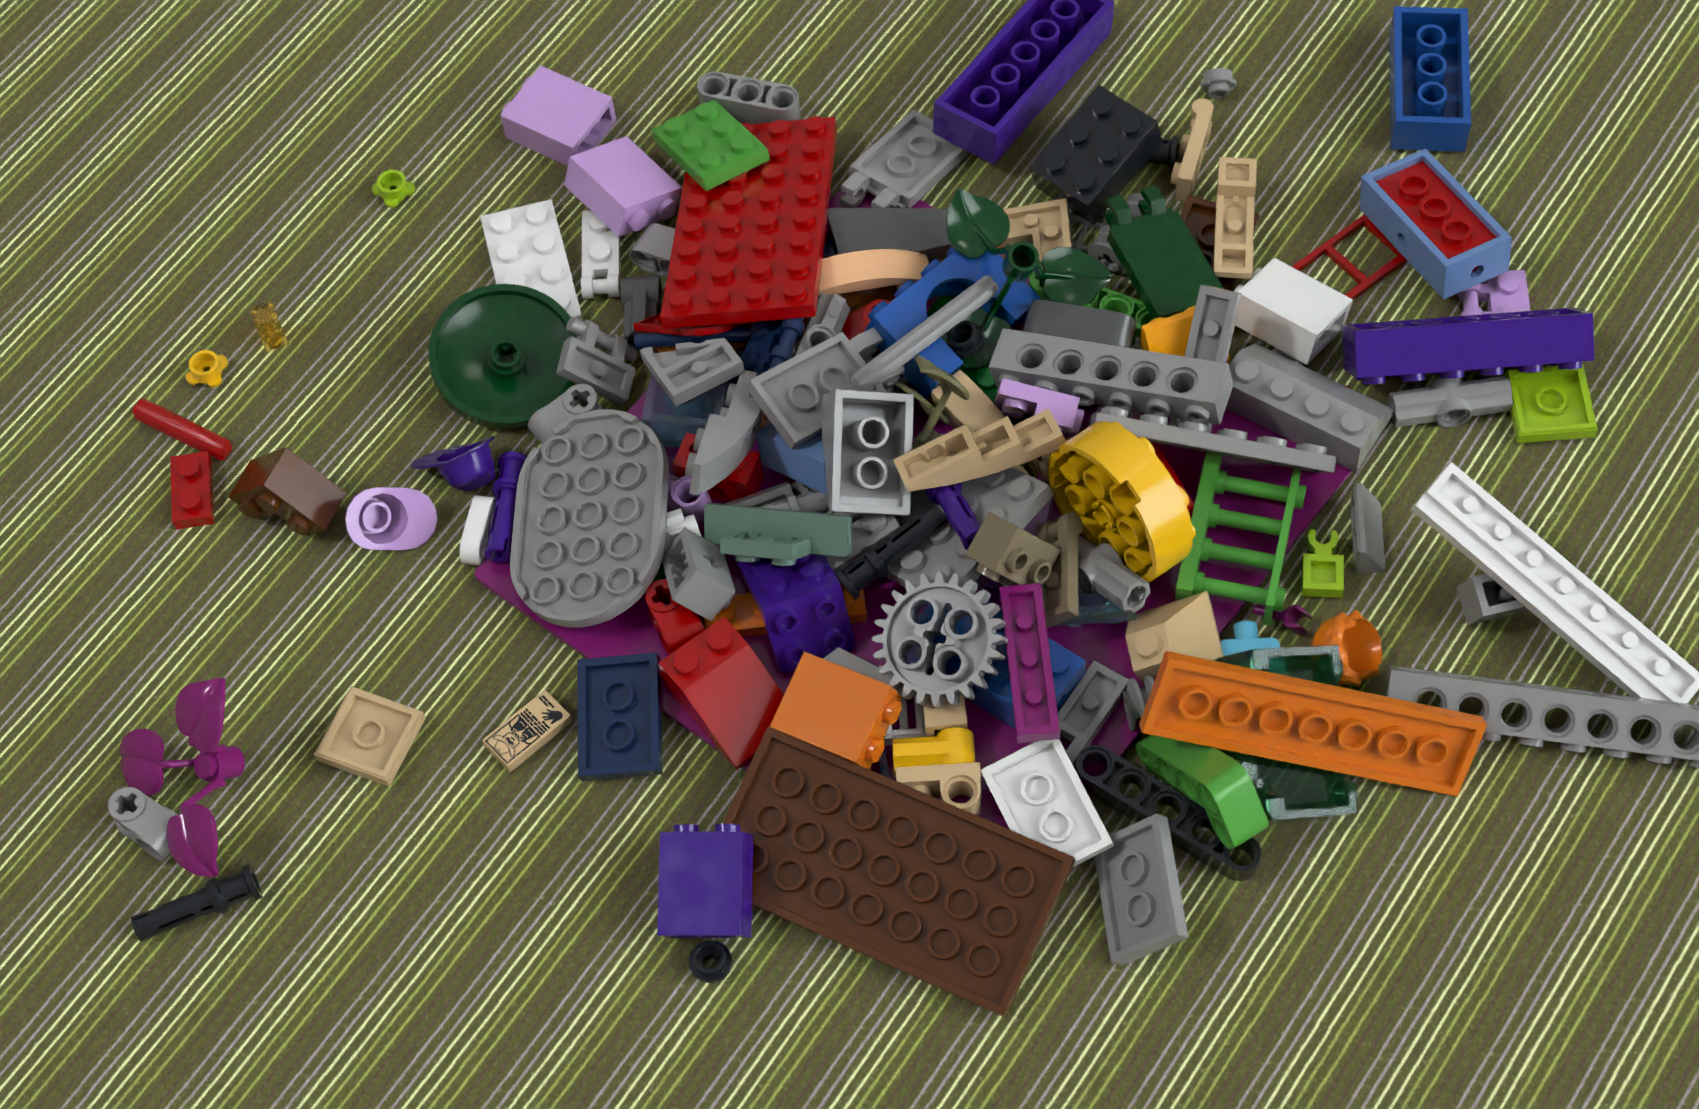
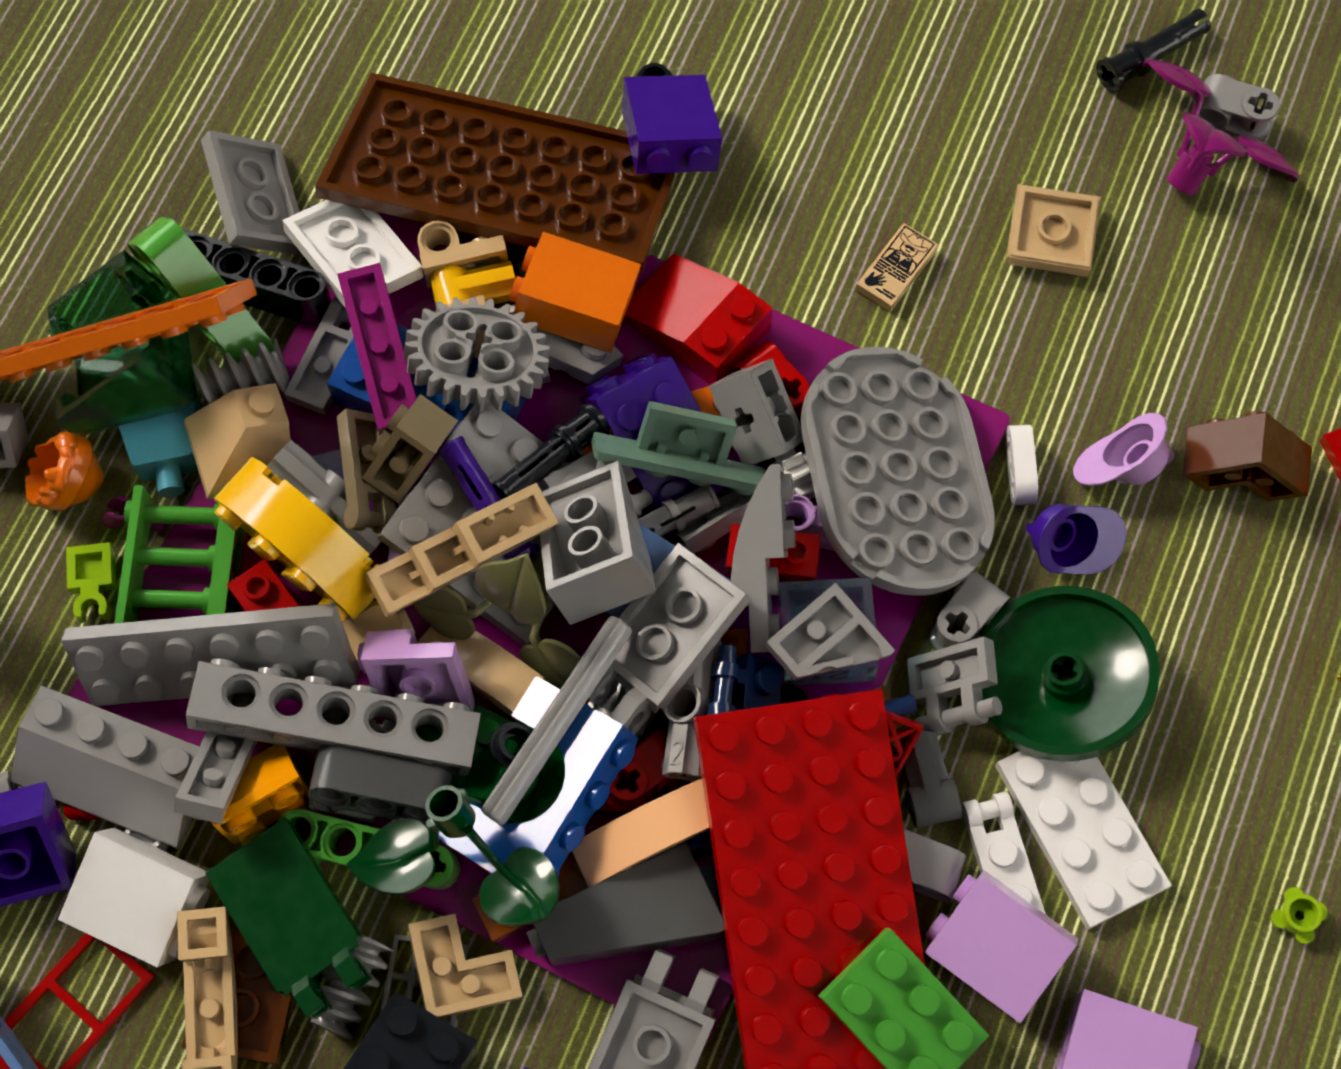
camera: 165 degrees right, 10 degrees up
dark purple pin [484,451,527,563] -> none
dark blue plate [578,652,663,781] -> none
light grey slope [1350,483,1385,573] -> none

